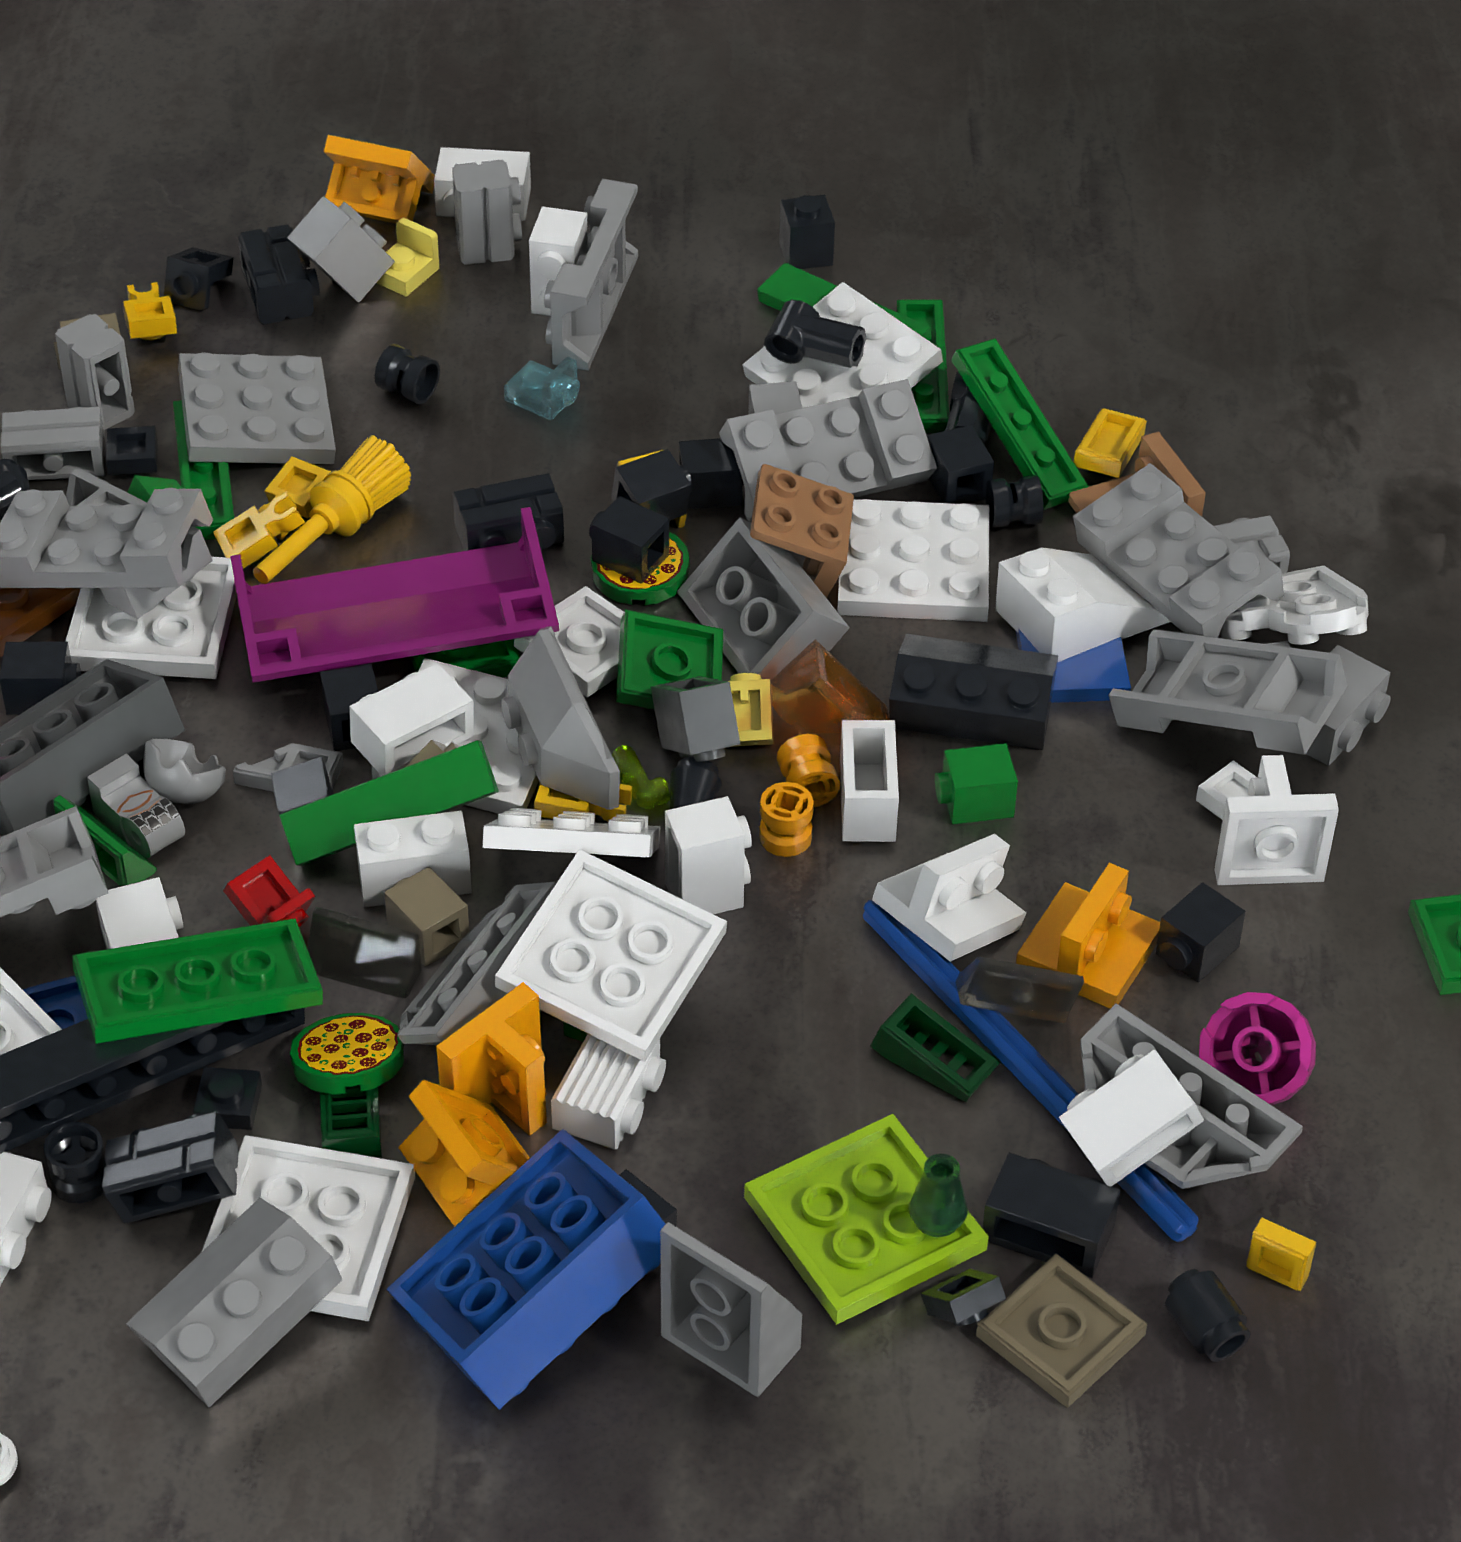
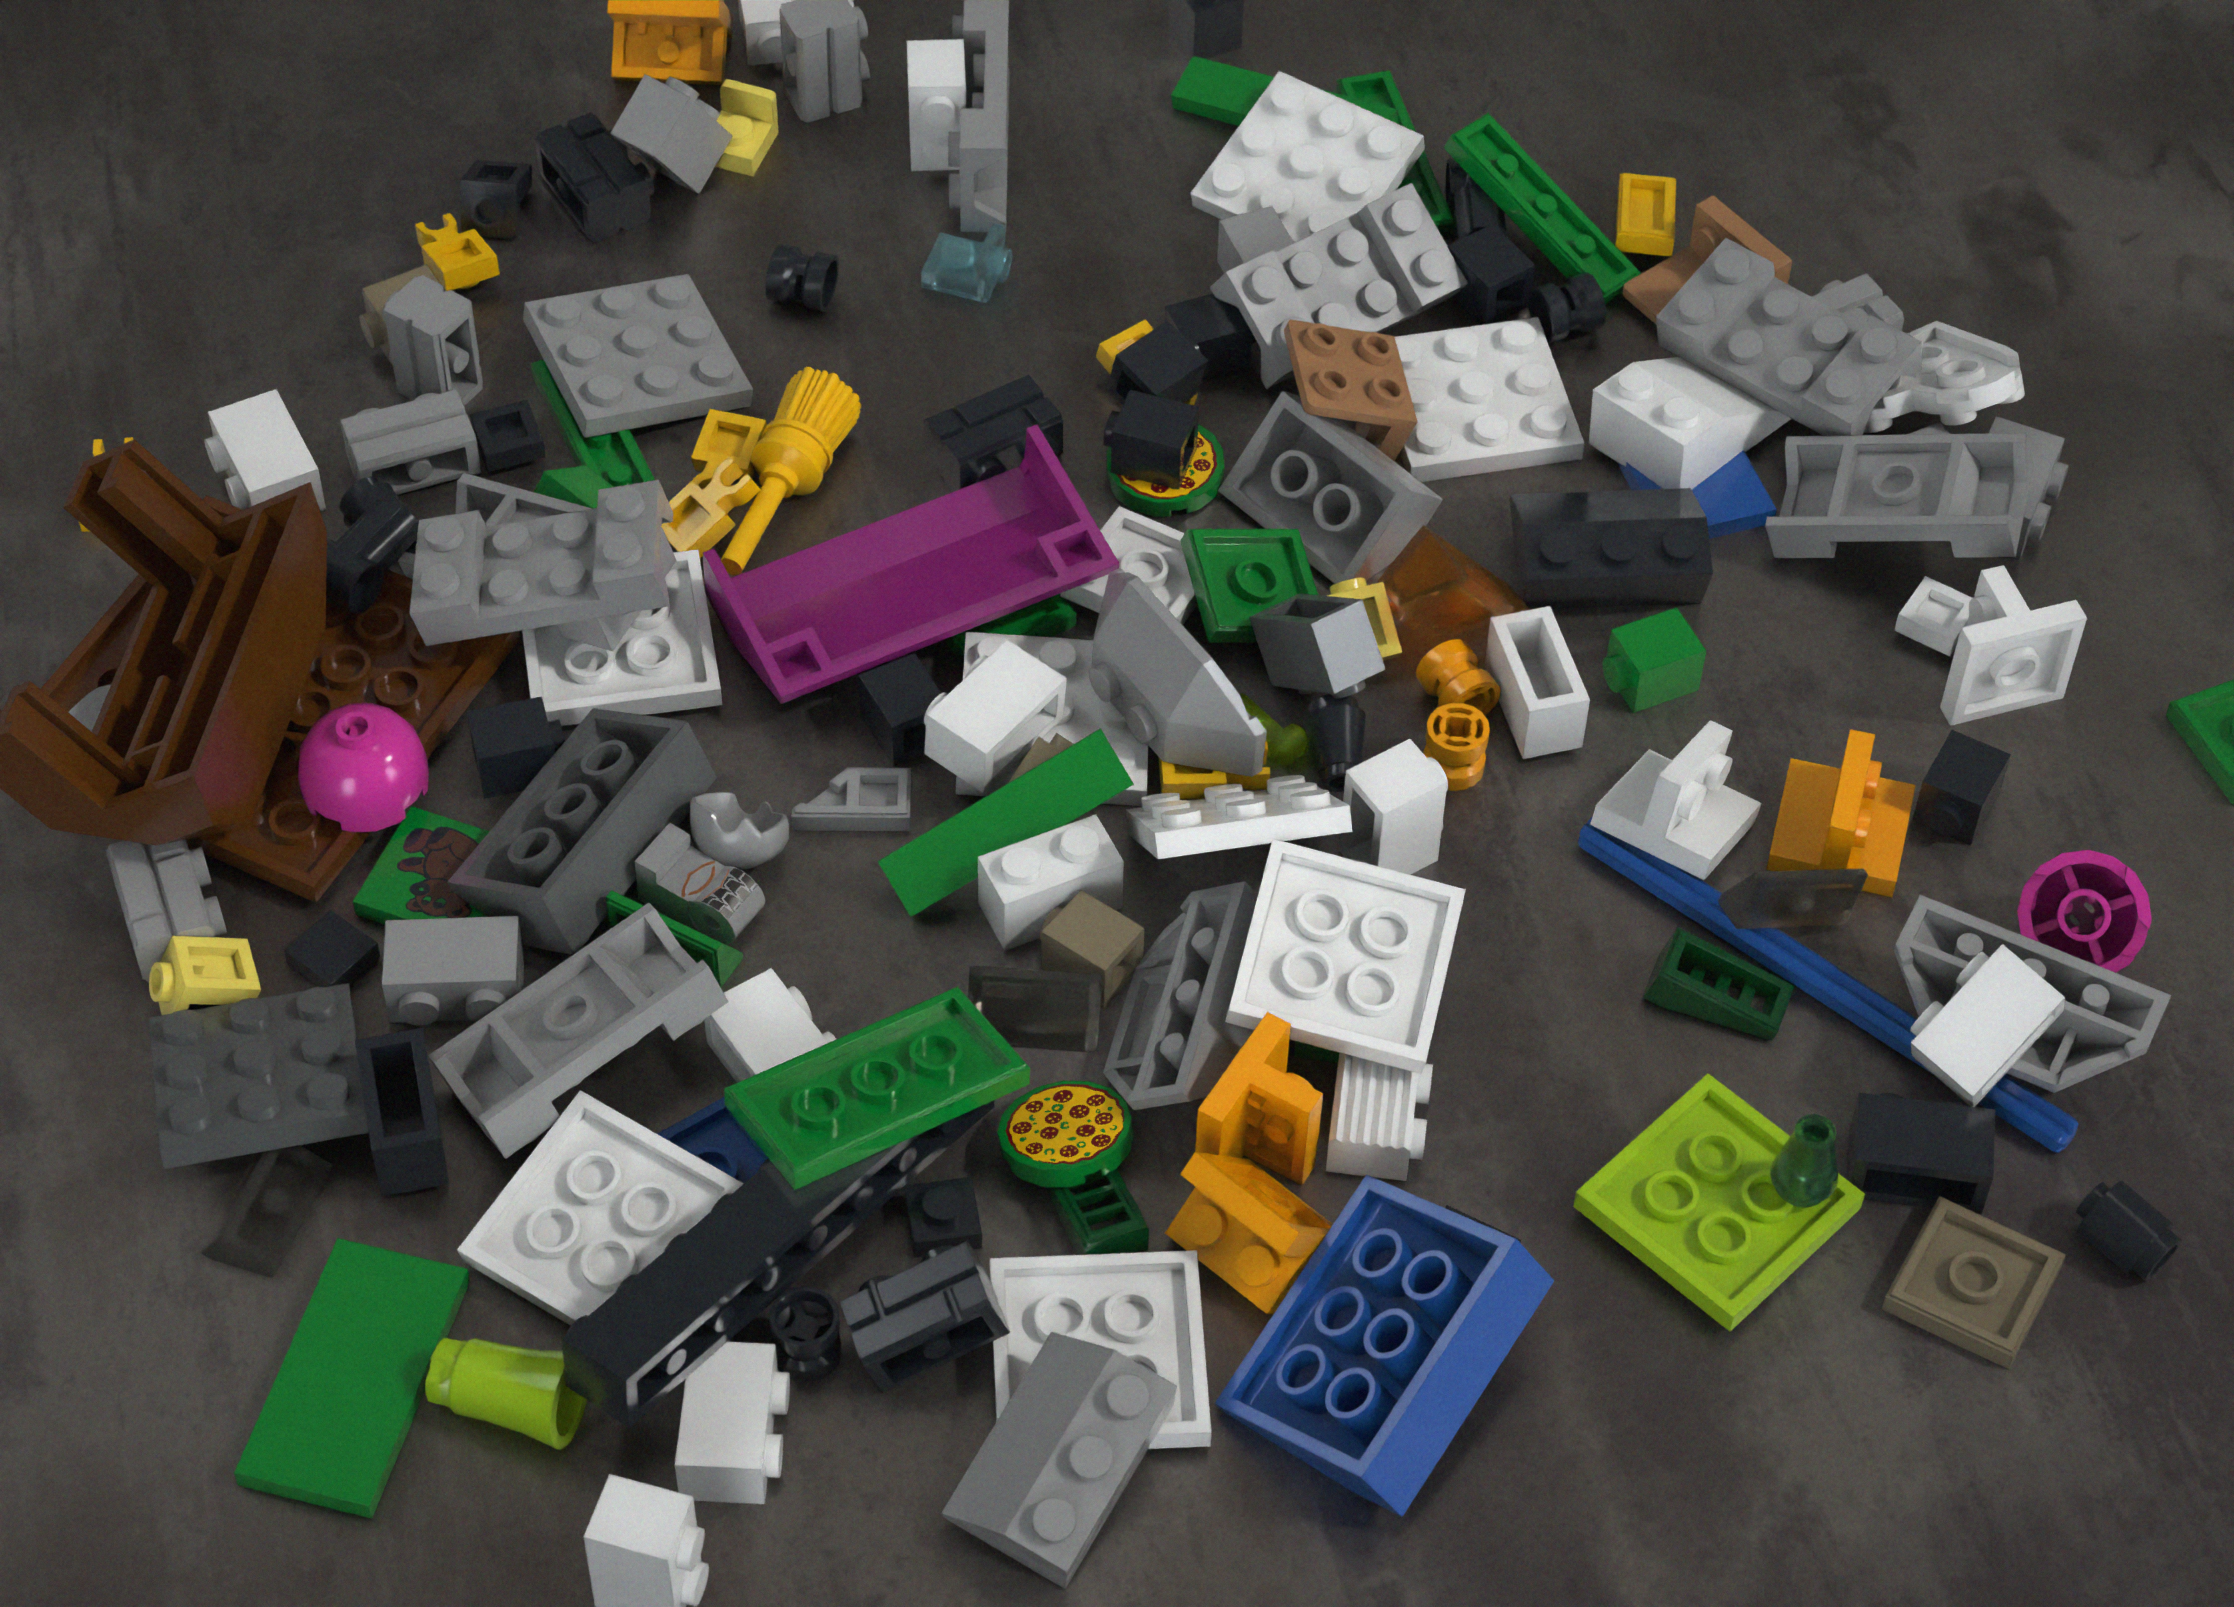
camera: 15 degrees left, 5 degrees up
red bracket [223,855,316,928] -> none
slope [271,756,334,815] -> none
light grey slope [661,1222,802,1397] -> none
black piece [764,300,867,368] -> none
plate [921,1269,1006,1326] -> none
yellow tile [1246,1218,1316,1291] -> none

